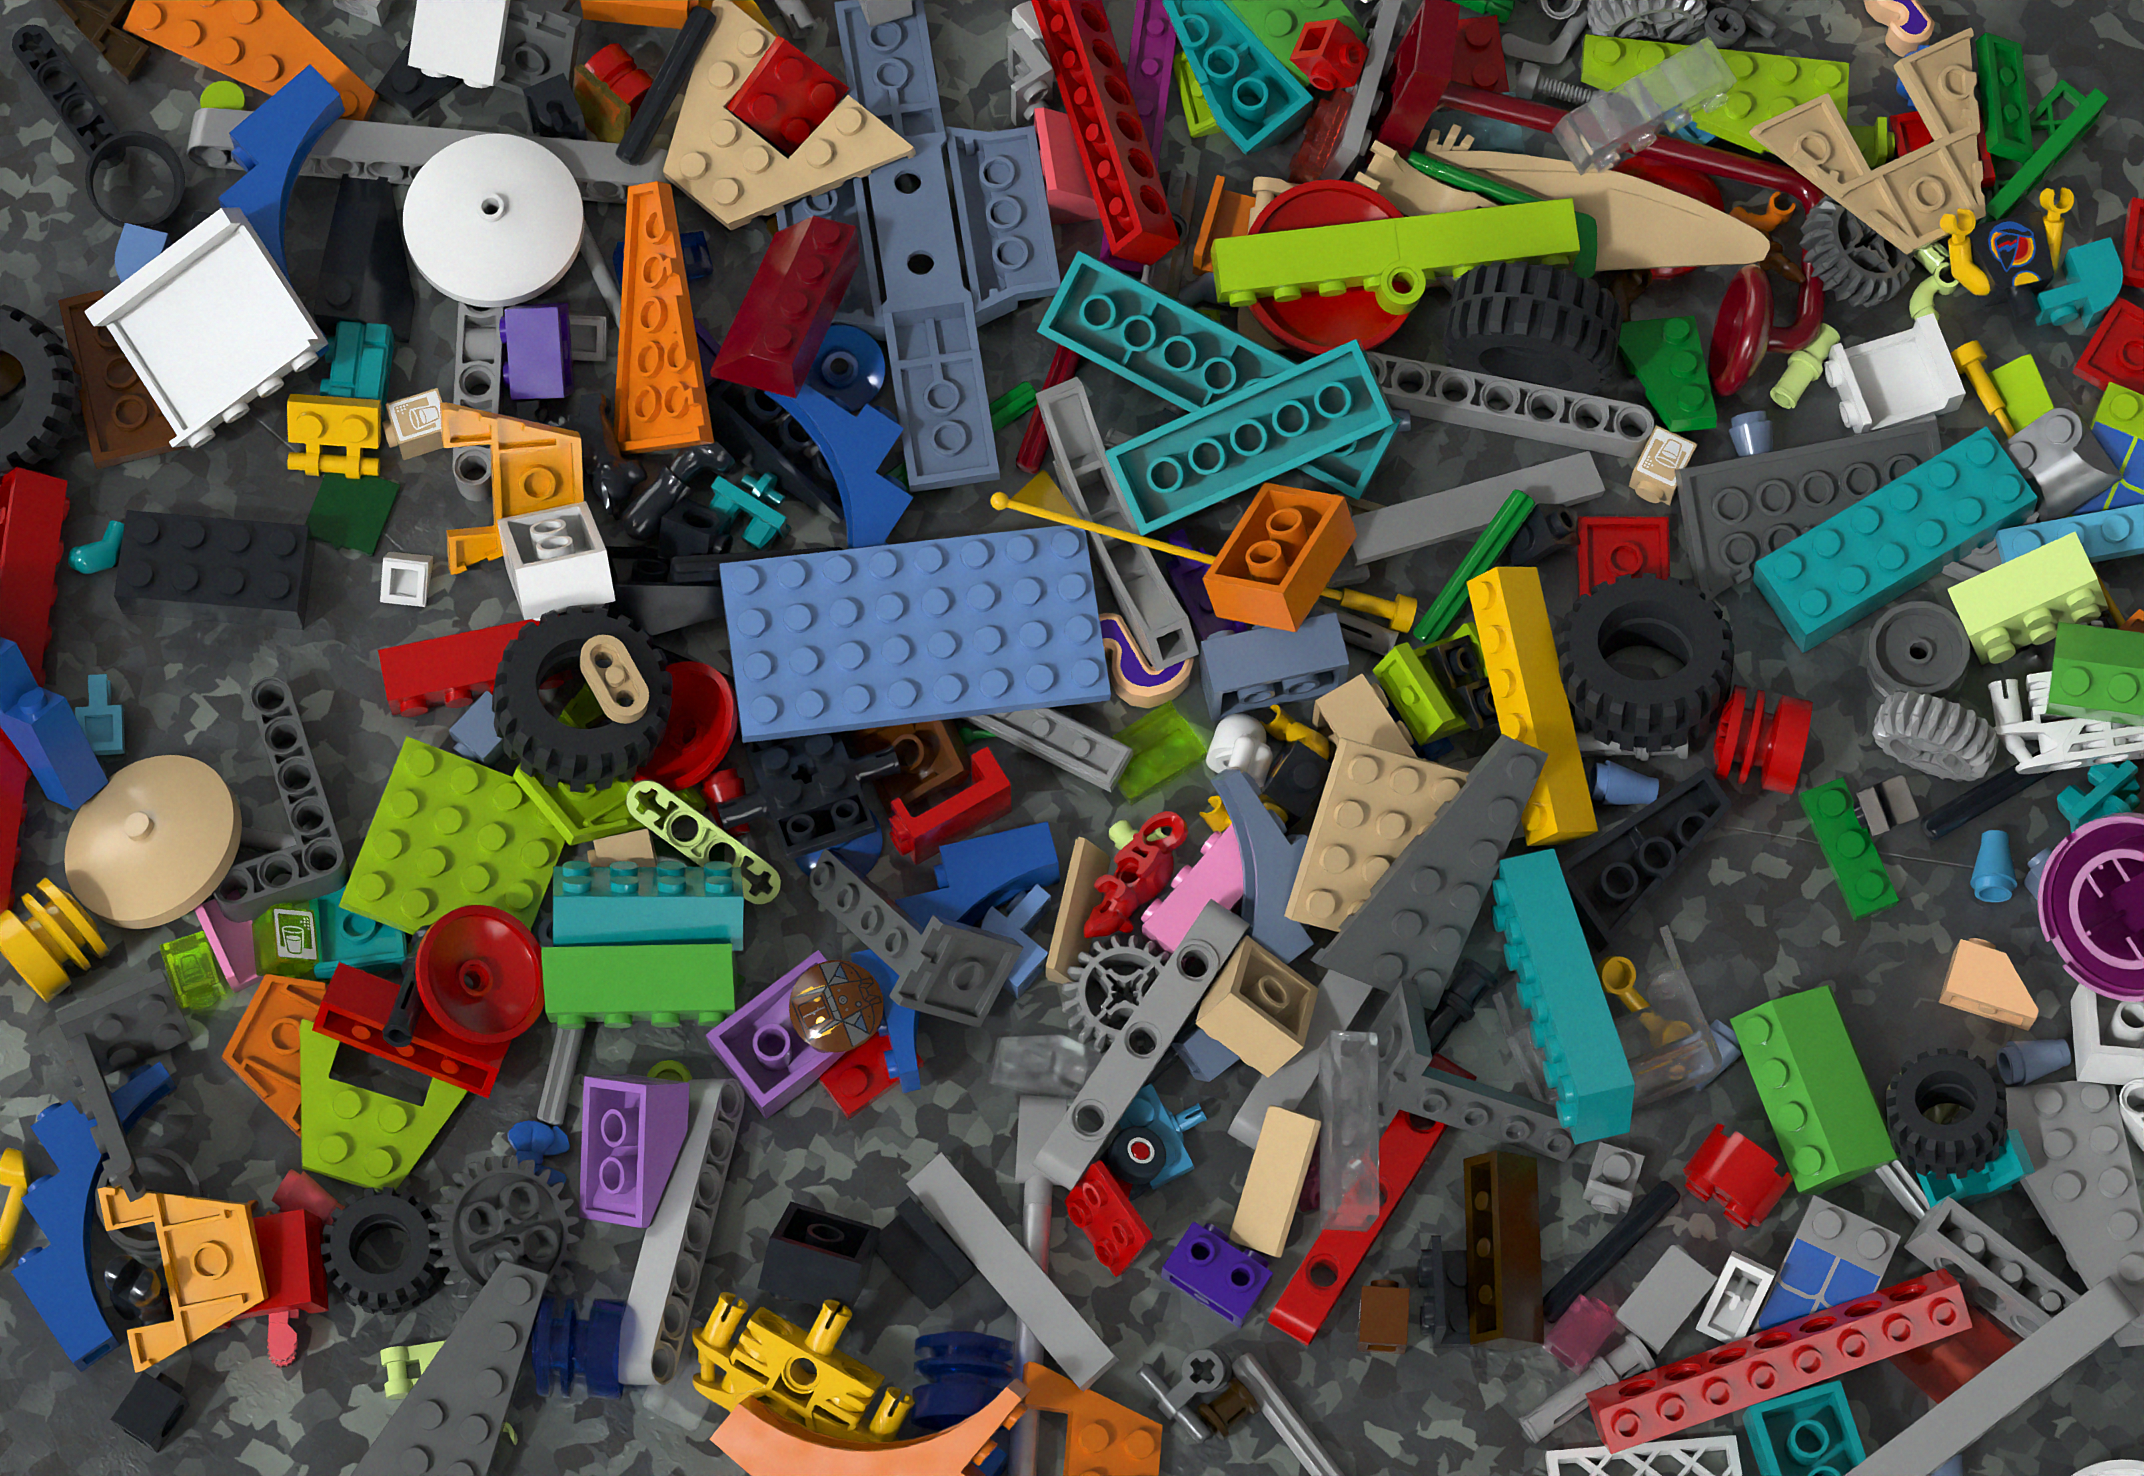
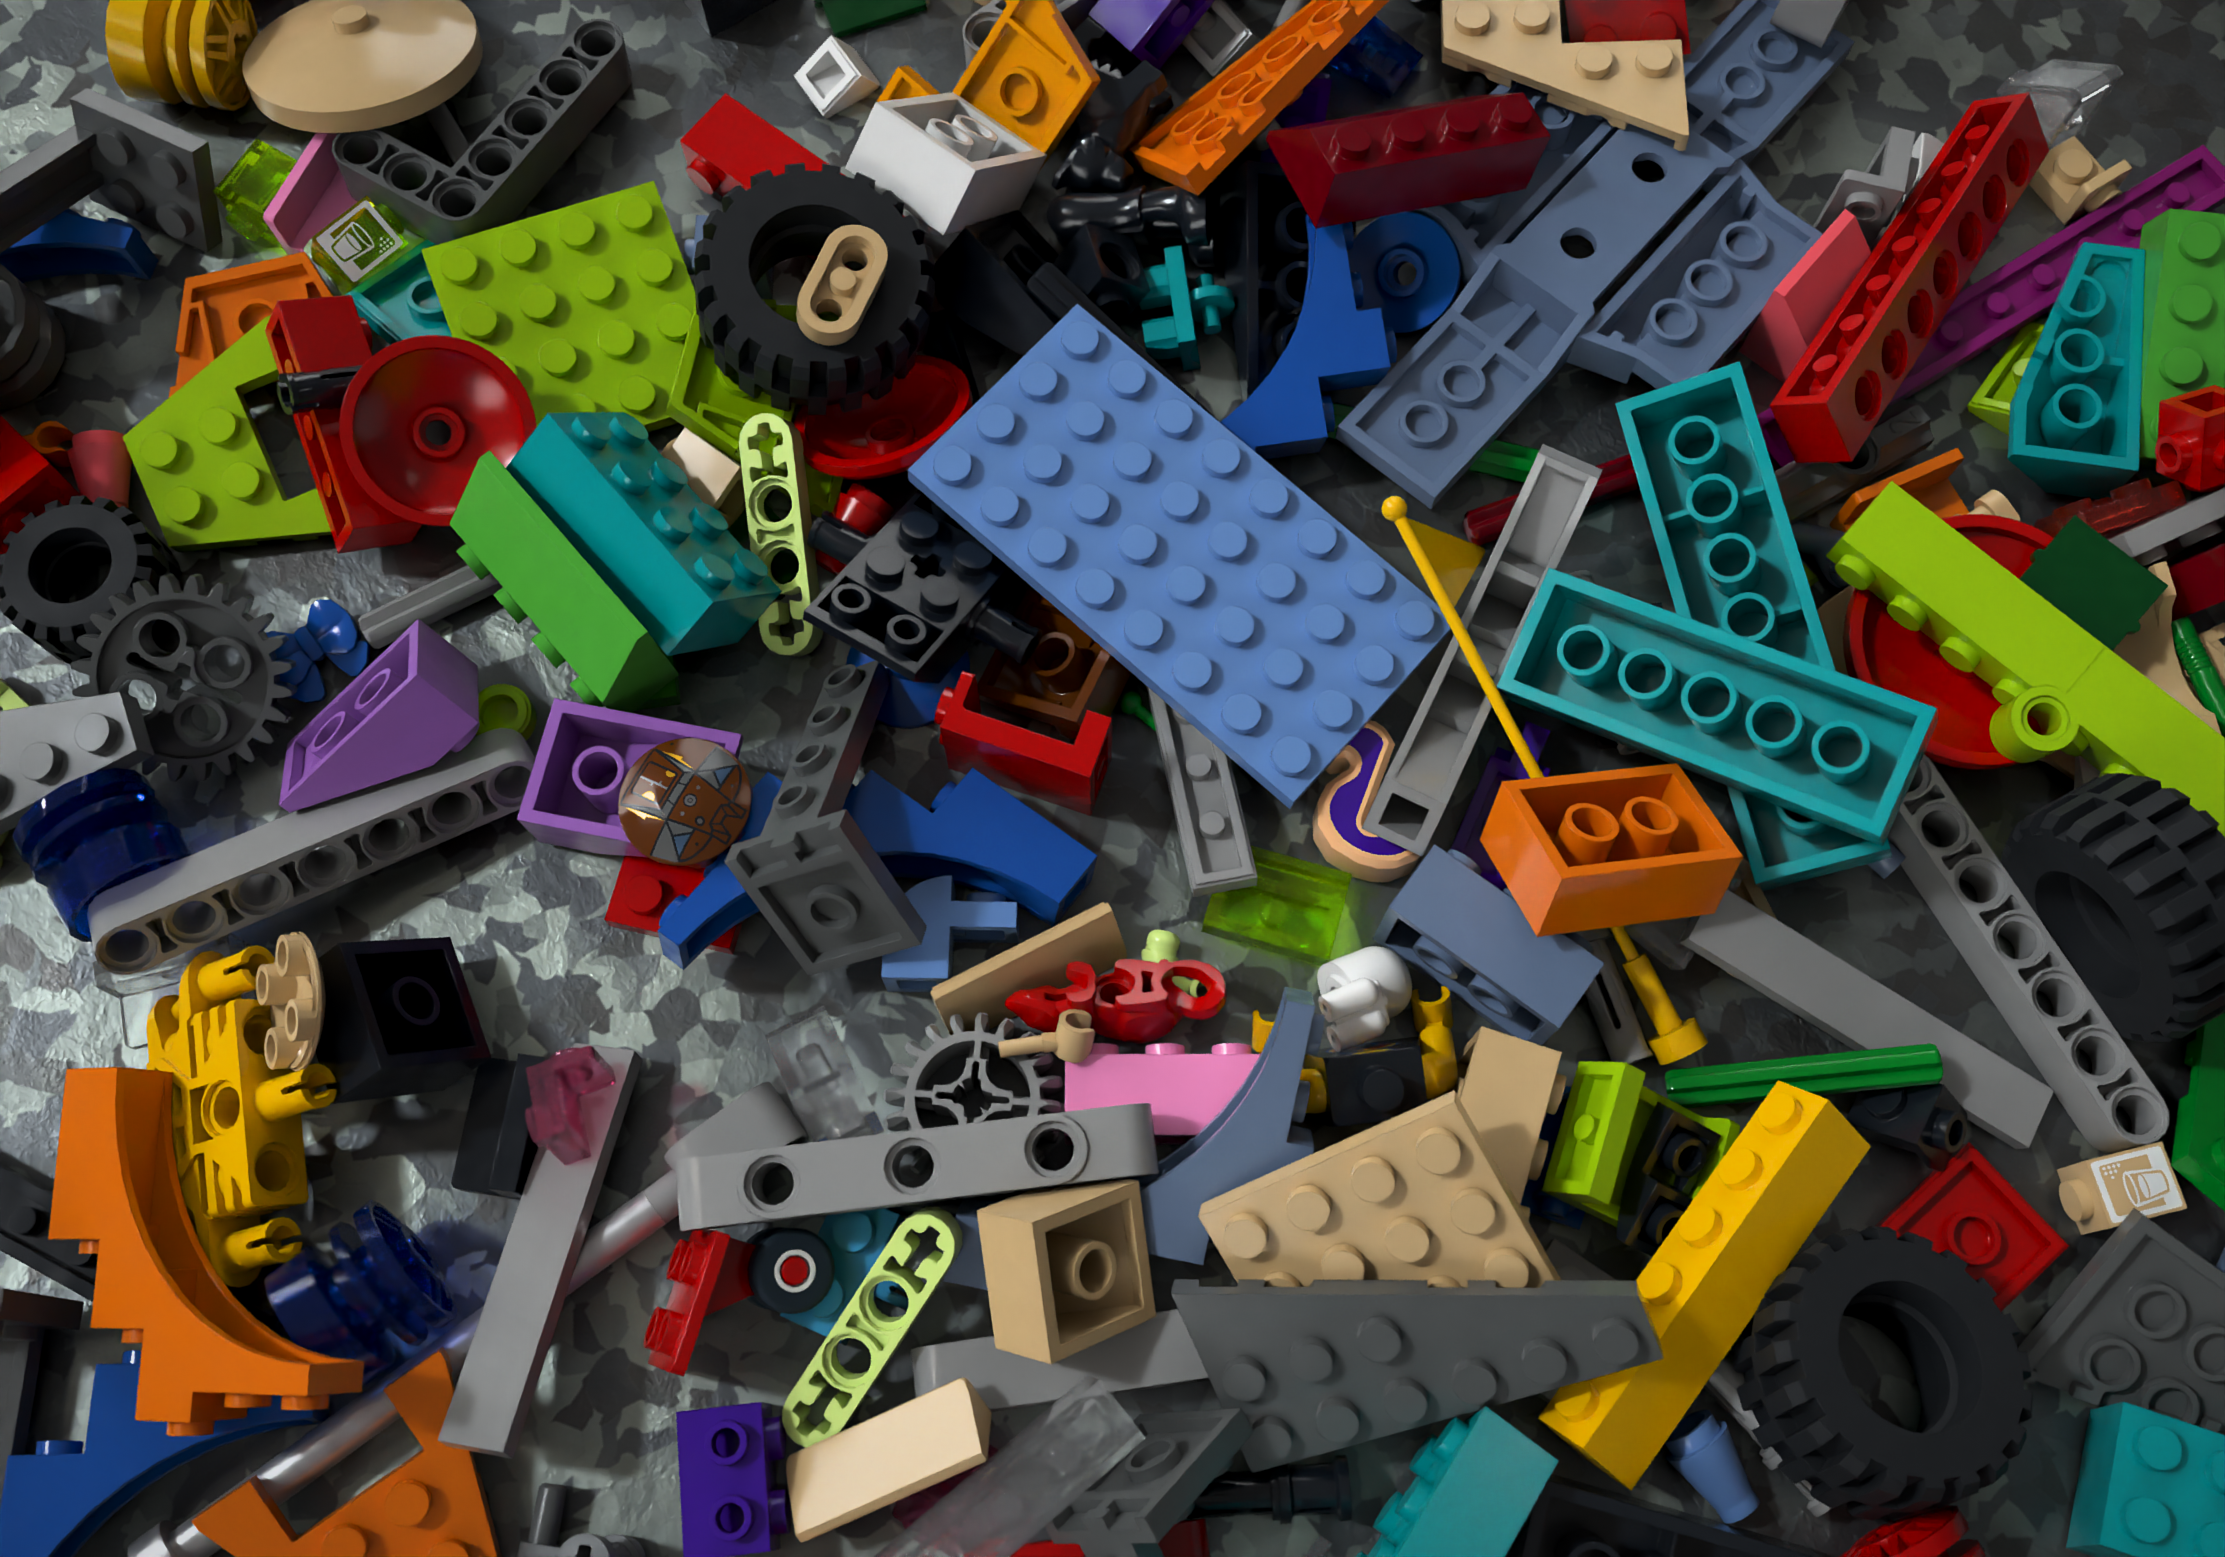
camera: 50 degrees right, 0 degrees up
none -> tan dish [256,932,326,1072]
none -> clear pink bracket [525,1046,616,1166]
none -> yellowish green beam [782,1207,962,1448]
none -> tan hand [998,1009,1095,1063]
none -> dark green piece [2019,515,2168,651]

